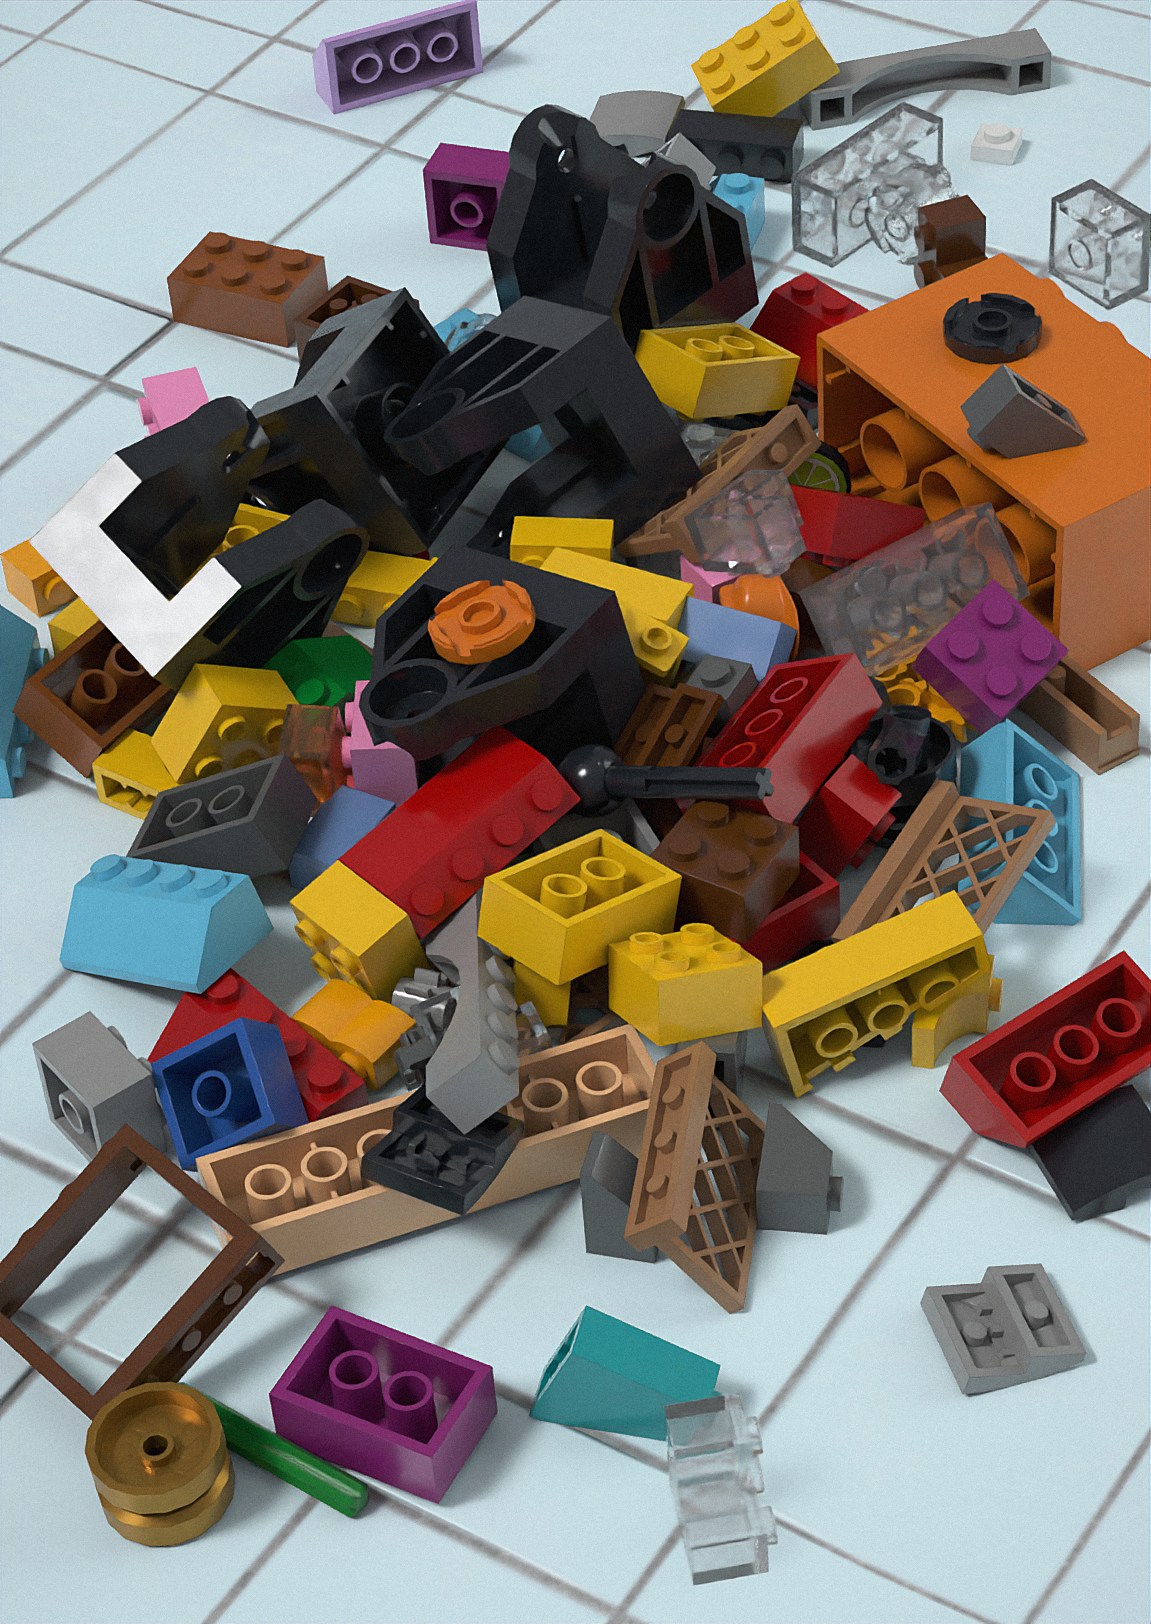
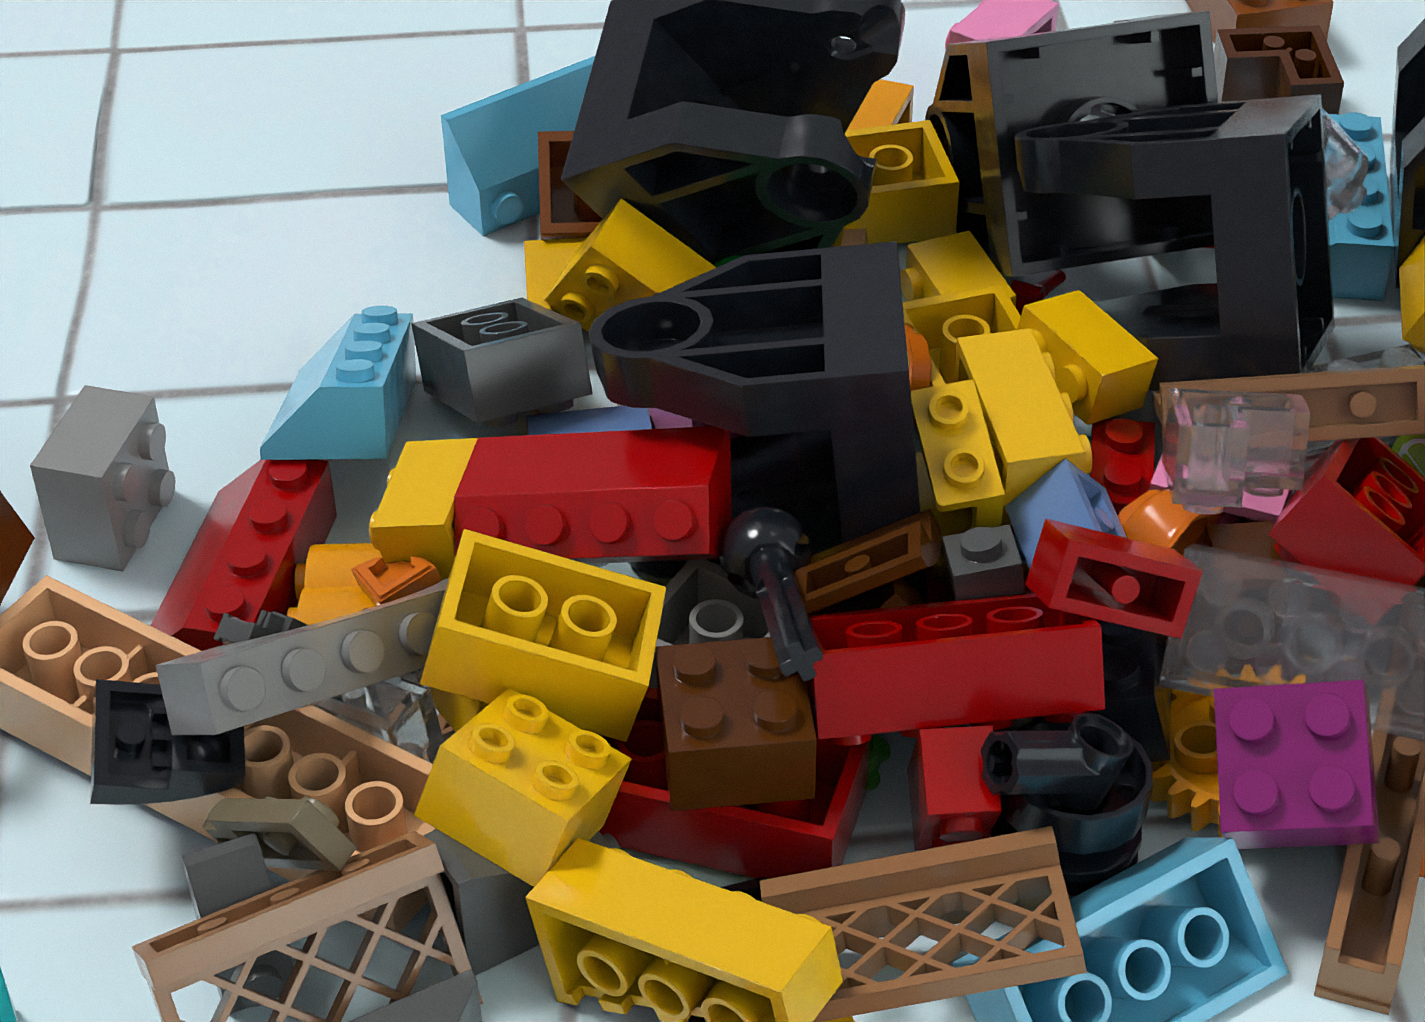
camera: 50 degrees right, 0 degrees up
blue brick [151,1017,309,1173] -> none
orange tile [427,580,536,665] -> none
none -> dark tan hinge [203,796,357,871]
none -> orange tile [351,556,442,606]
none -> red brick [1025,518,1203,639]

